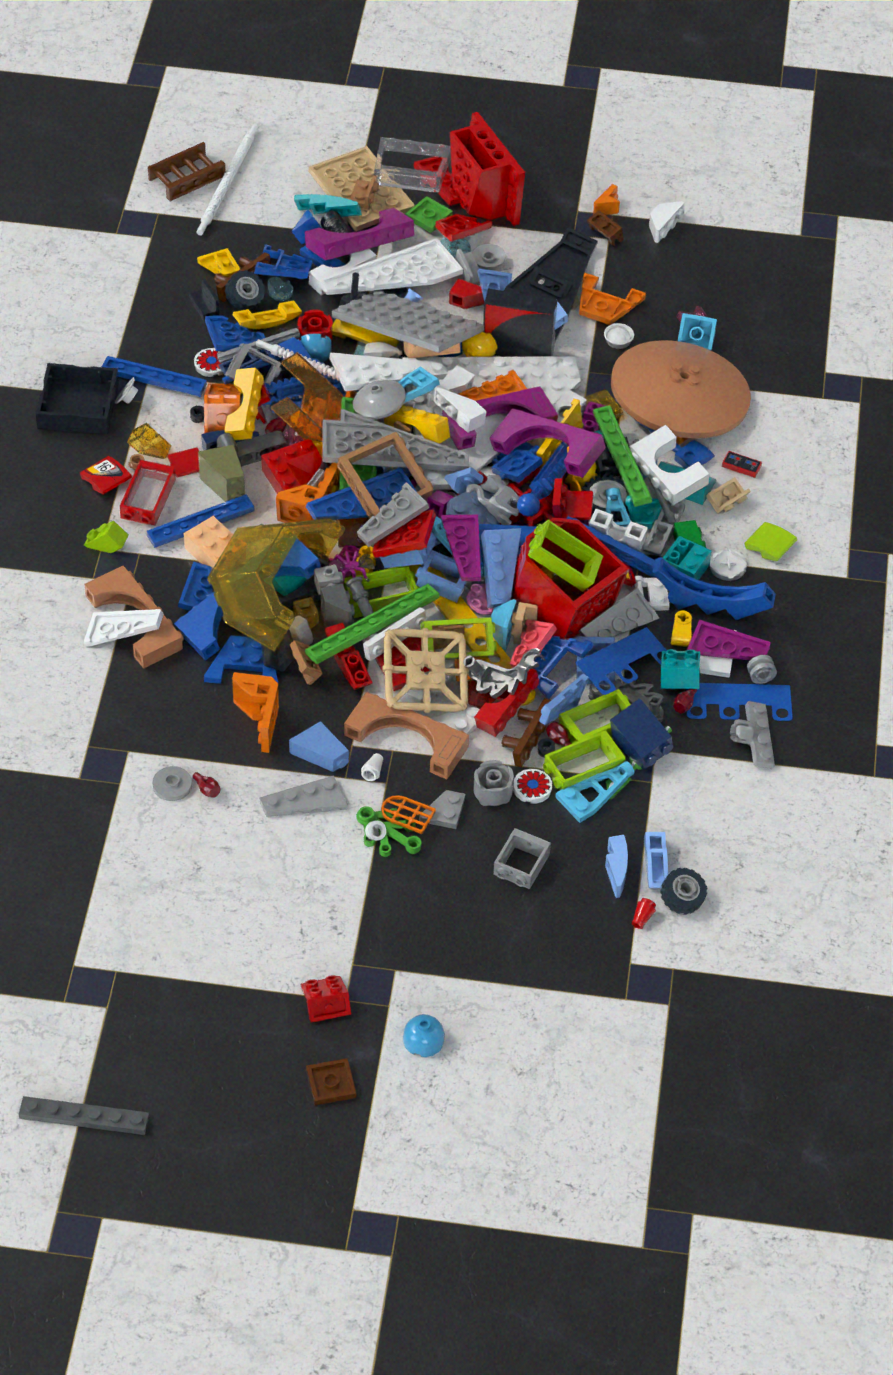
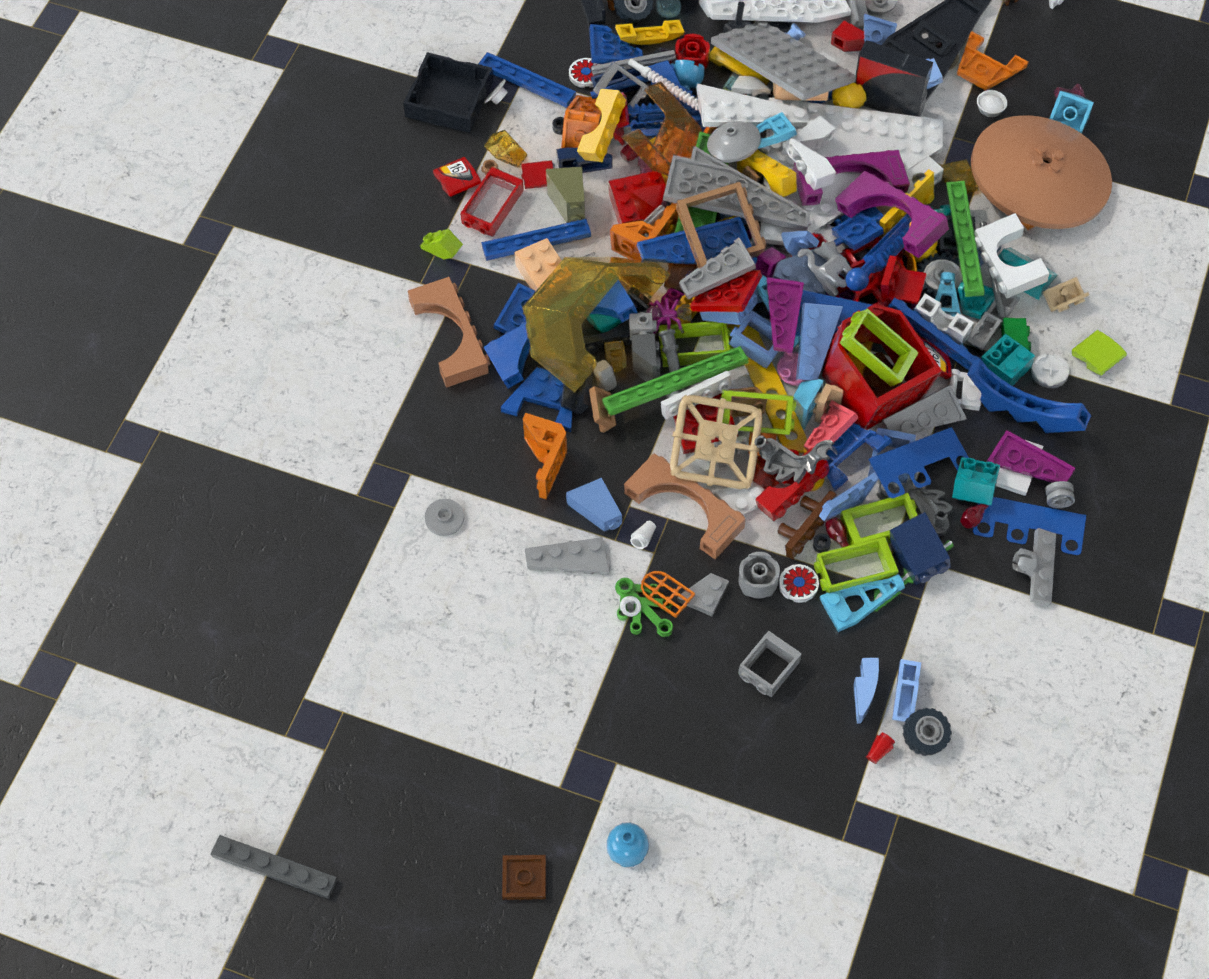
camera: 15 degrees right, 10 degrees up
white wing [84,609,164,647] -> none
dark red piece [193,772,221,798] -> none
dark grey beam [217,431,289,466] -> none
red bracket [300,975,351,1022] -> none
red slope [325,623,372,690] -> none
orange wing [458,369,527,401] -> none
magenta slope [582,401,606,432] -> none
blue piece [636,420,715,469] -> none
yellow piece [671,610,692,647] -> none
tile [722,451,762,478] -> none

